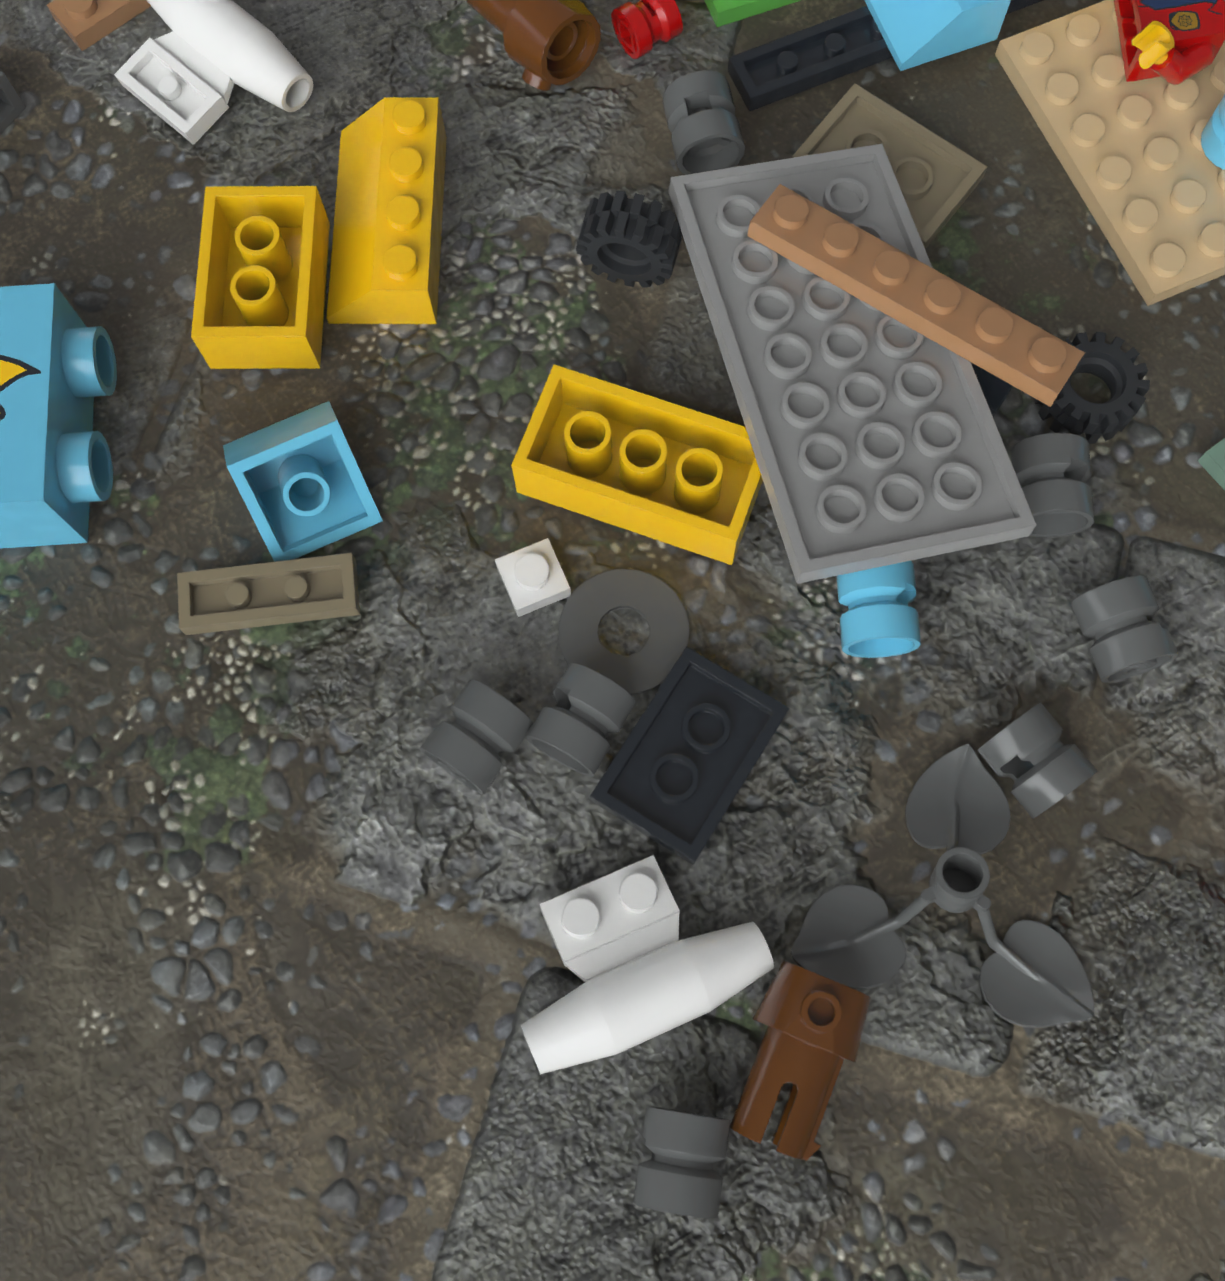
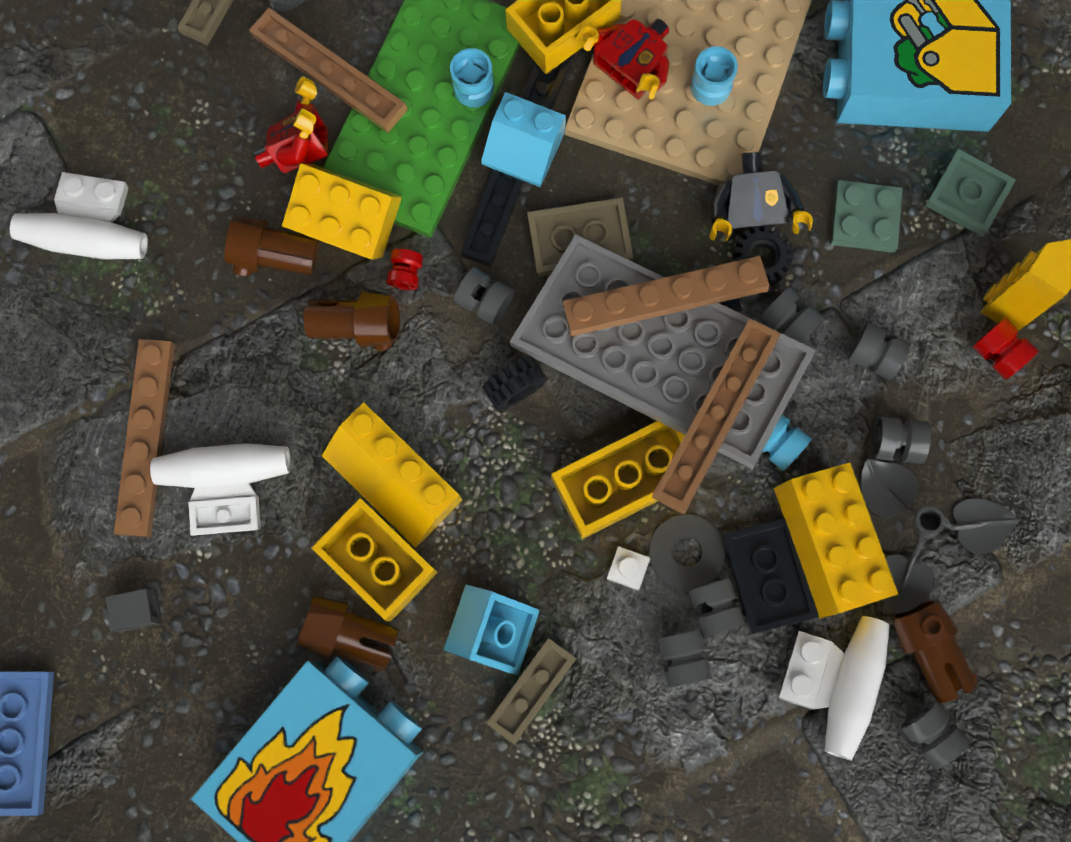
camera: 45 degrees left, 5 degrees up
none -> reddish brown piece [297,596,399,671]
none -> medium nougat plate [652,318,781,514]
none -> torso [709,152,813,242]
none -> yellow brick [774,462,898,619]

